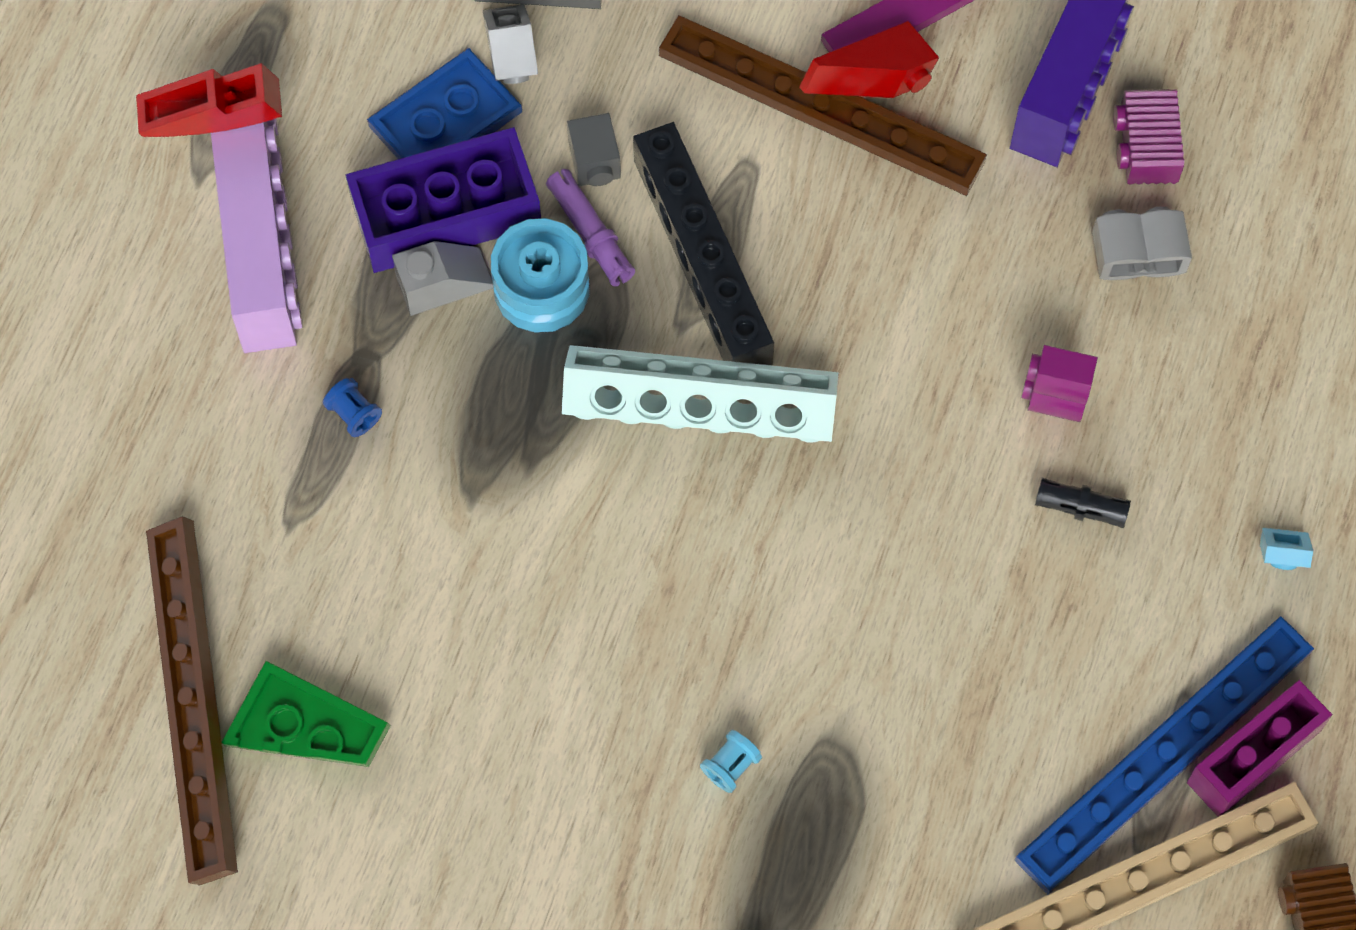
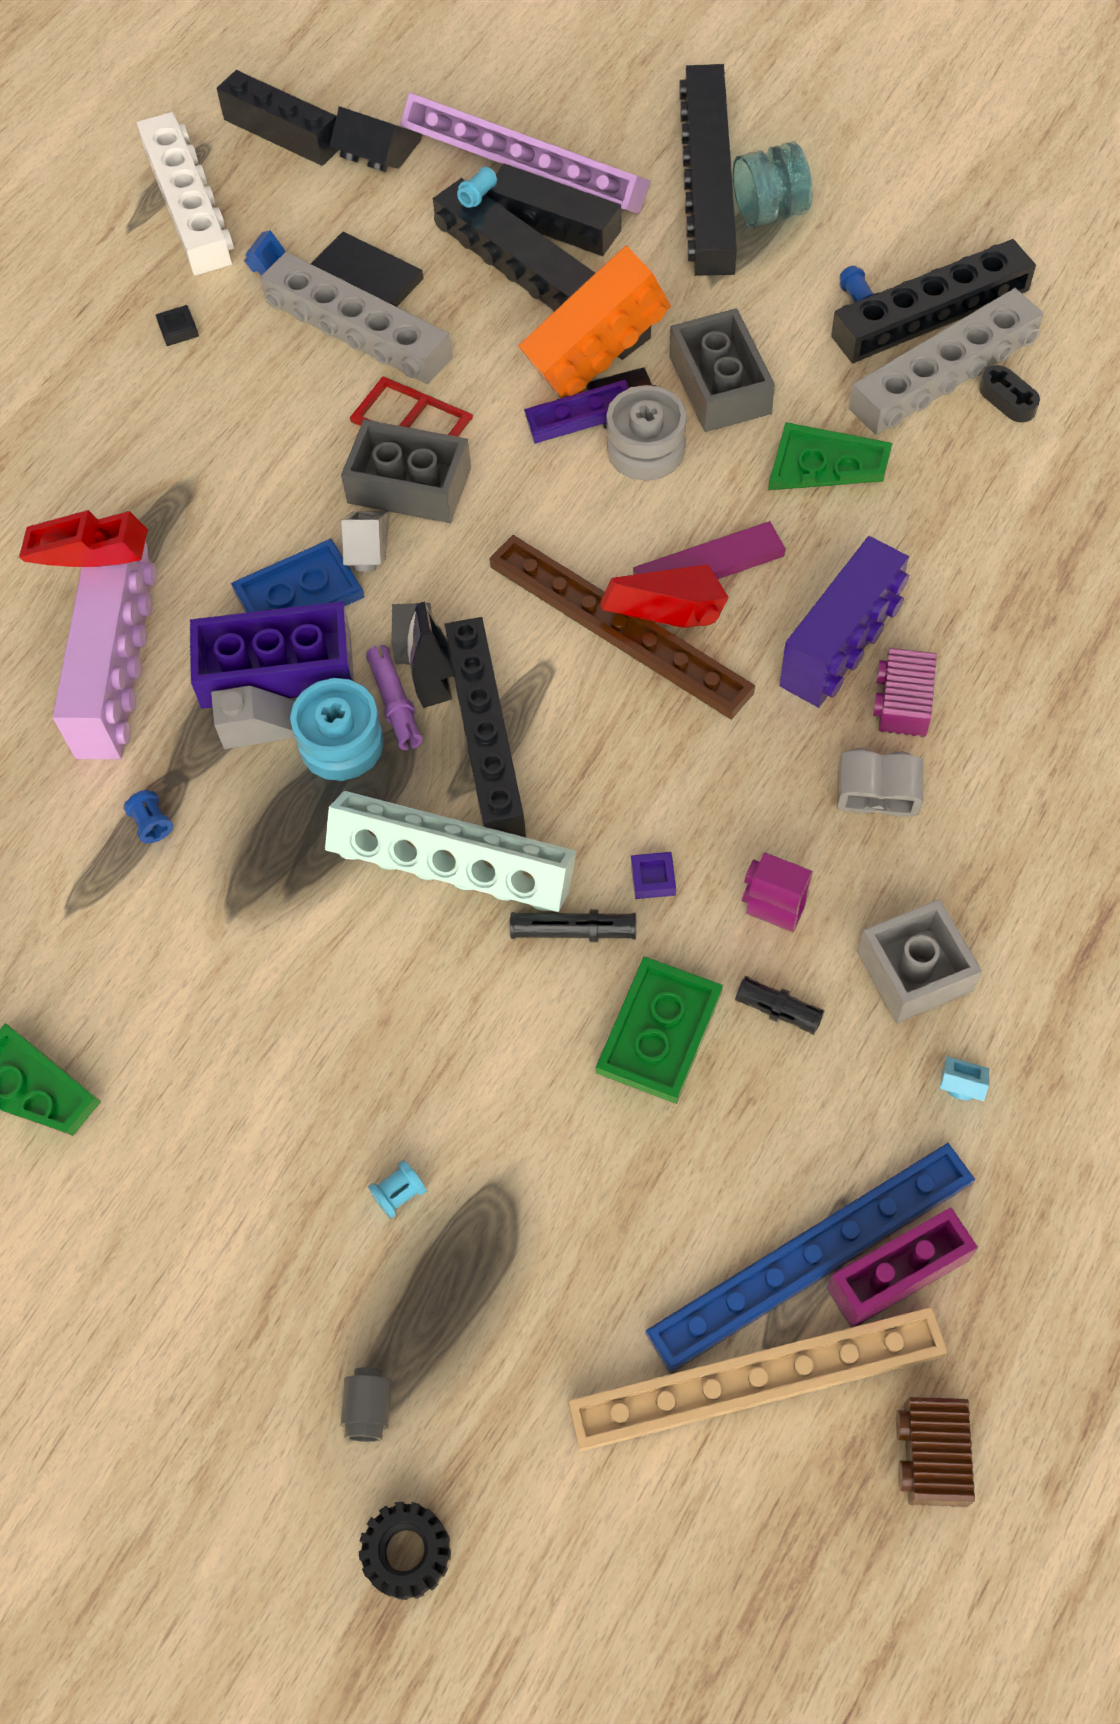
camera: 15 degrees right, 5 degrees down
none -> black slope [408,601,455,708]
none -> black pin [510,909,636,942]
none -> green plate [596,956,723,1104]
none -> dark purple plate [631,852,676,899]
none -> light grey brick [857,899,982,1023]

